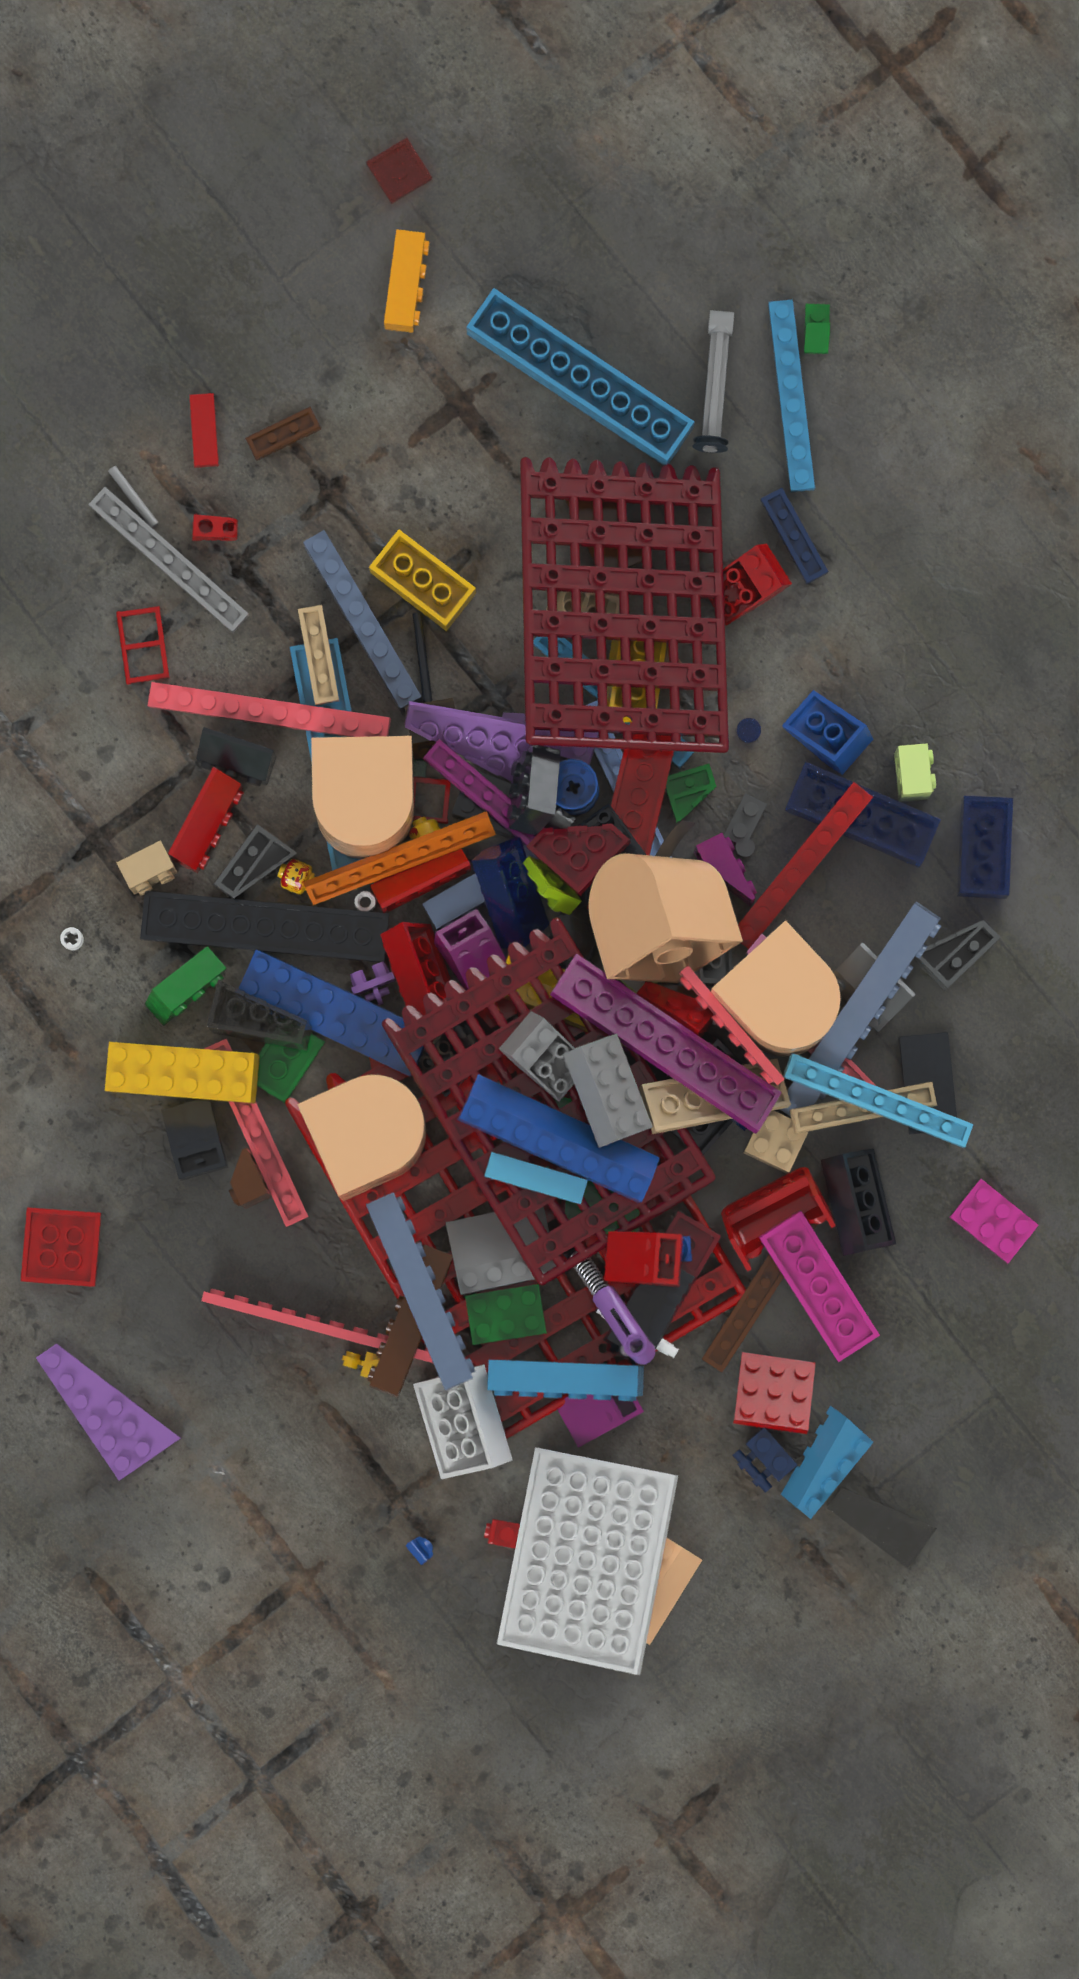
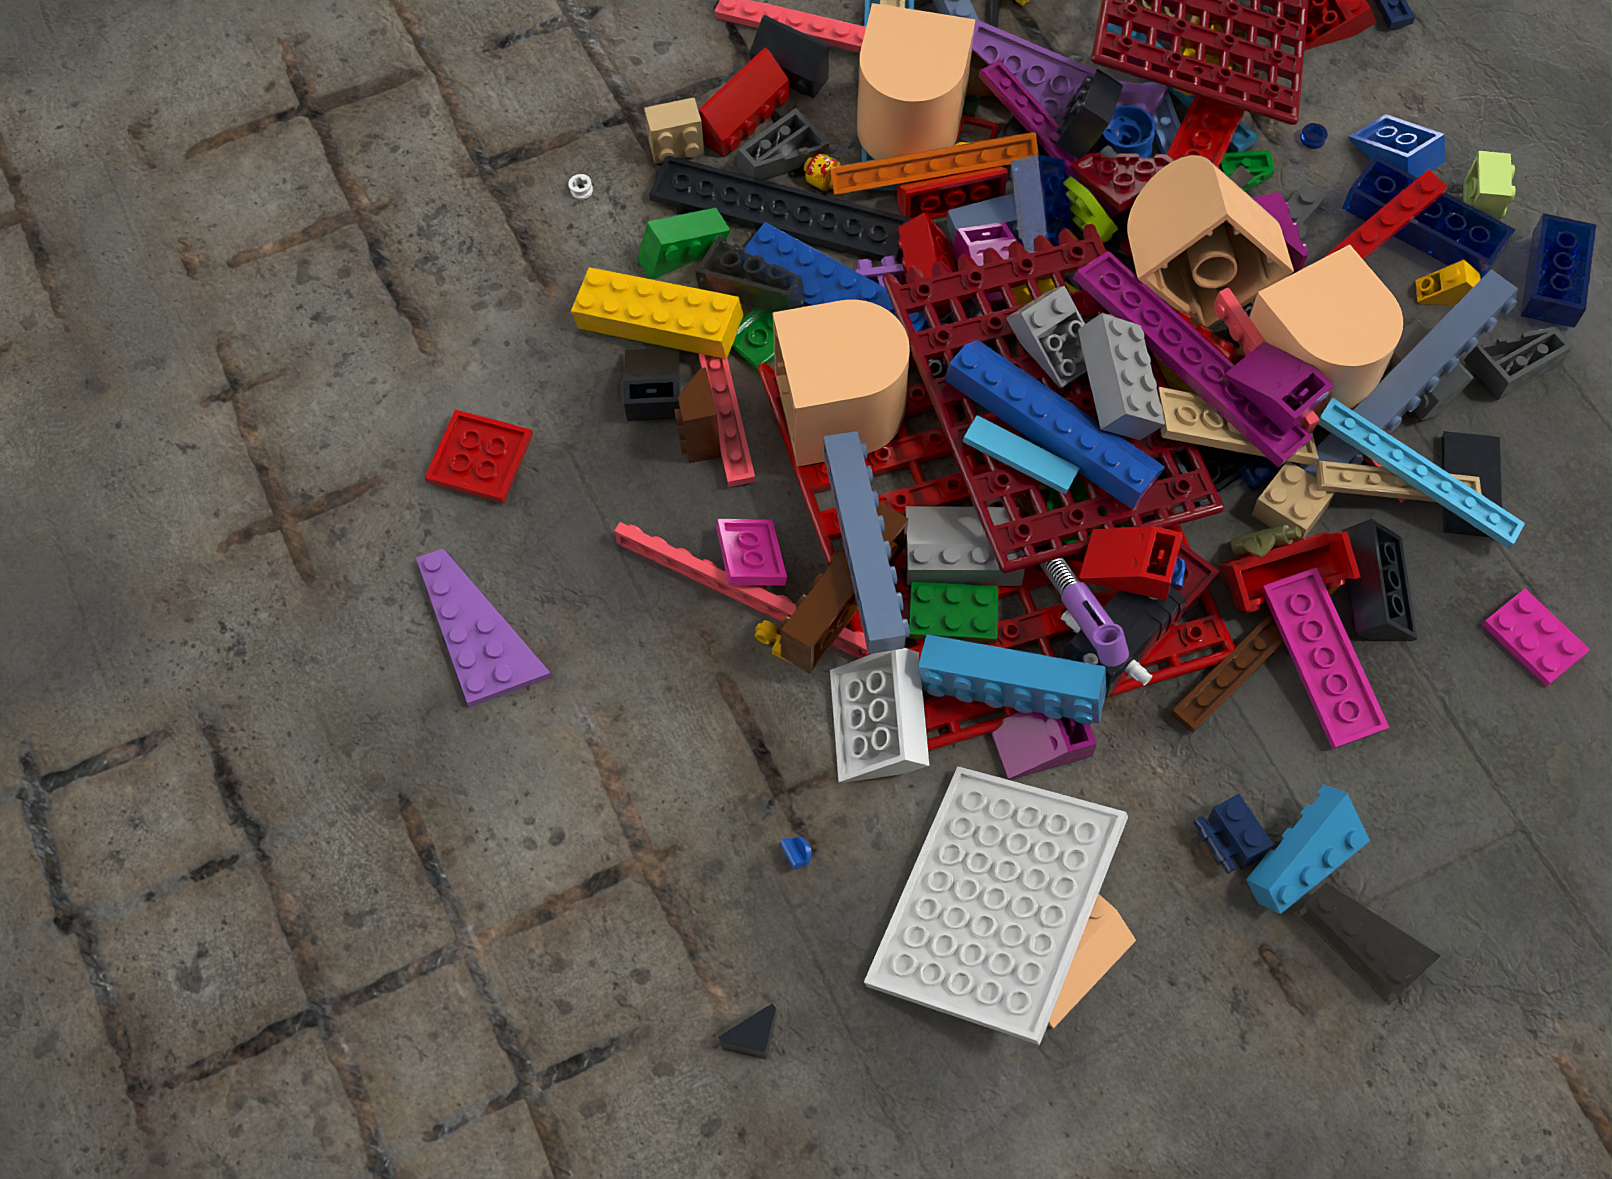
camera: 15 degrees right, 20 degrees down
white axle [354,891,376,912] -> none
red bracket [484,1519,520,1549] -> none
plate [733,1352,816,1434] -> none
none -> dark pink plate [716,519,787,586]
none -> black slope [718,1003,777,1059]
none -> magenta slope [1224,341,1334,434]
none -> olive plant [1231,525,1301,558]
none -> yellow slope [1415,260,1481,306]

